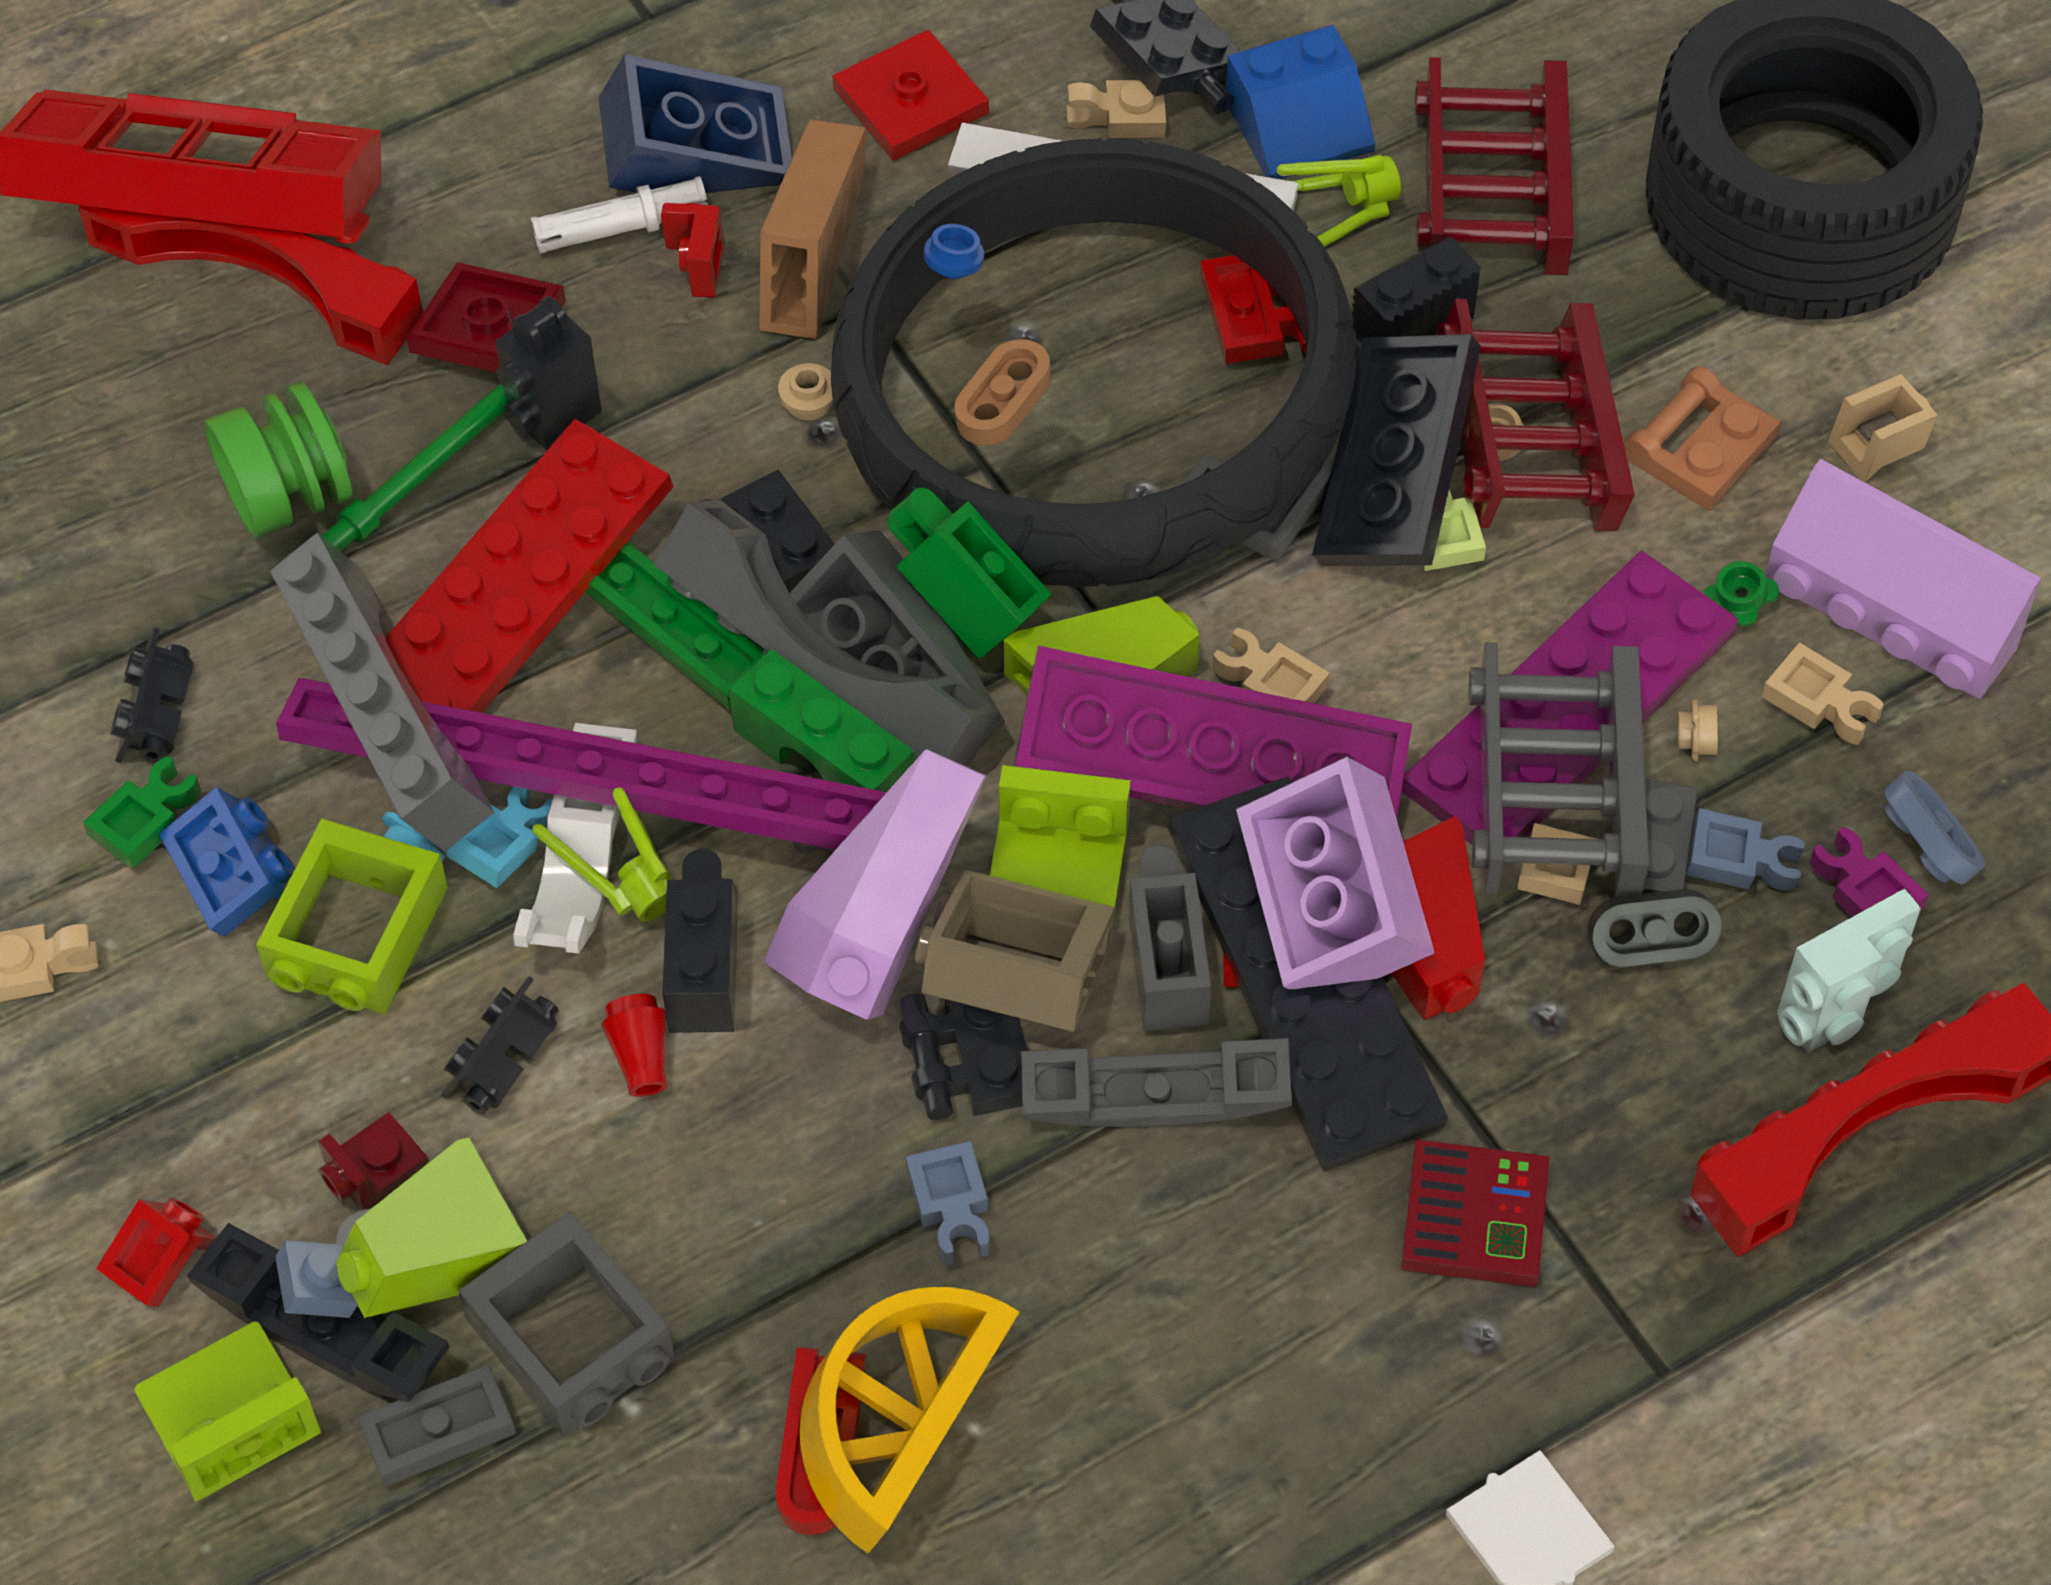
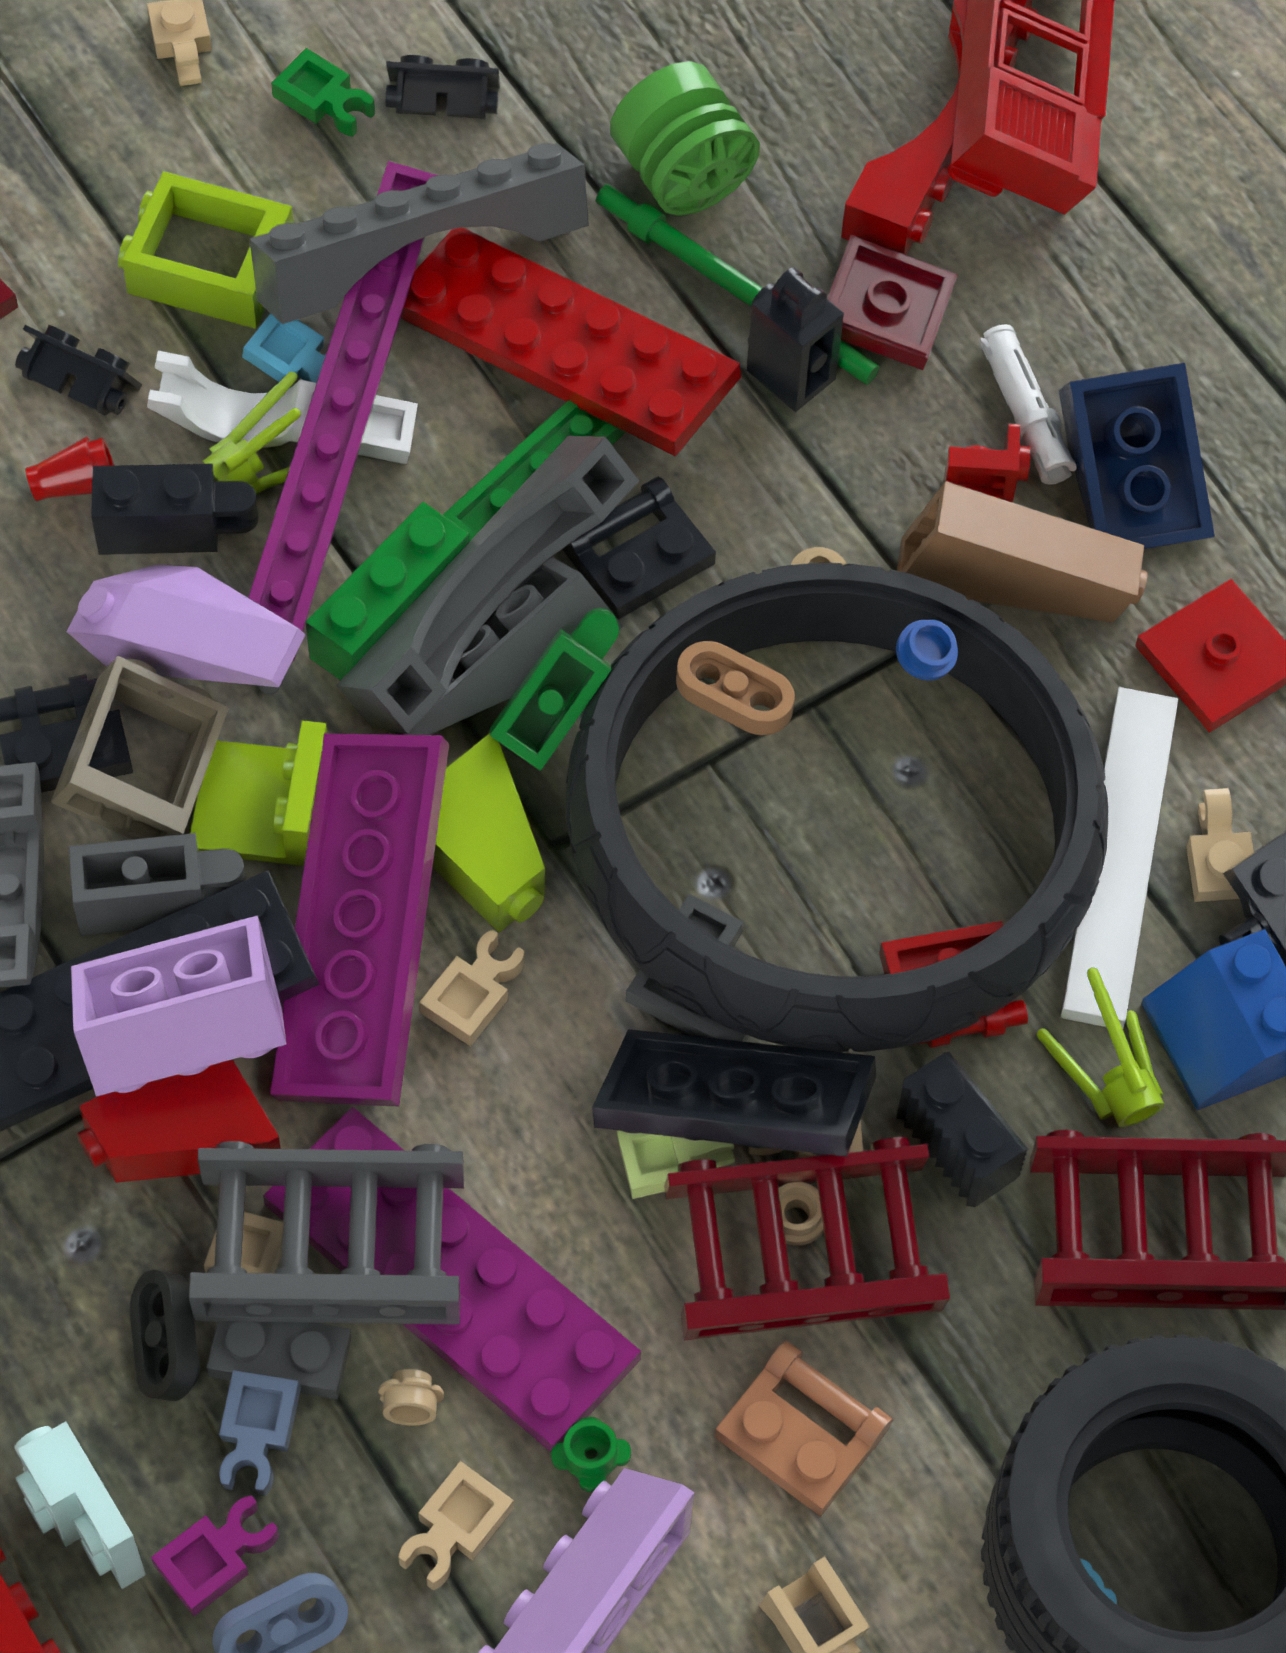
camera: 85 degrees right, 5 degrees up
blue bracket [159,787,295,937] -> none

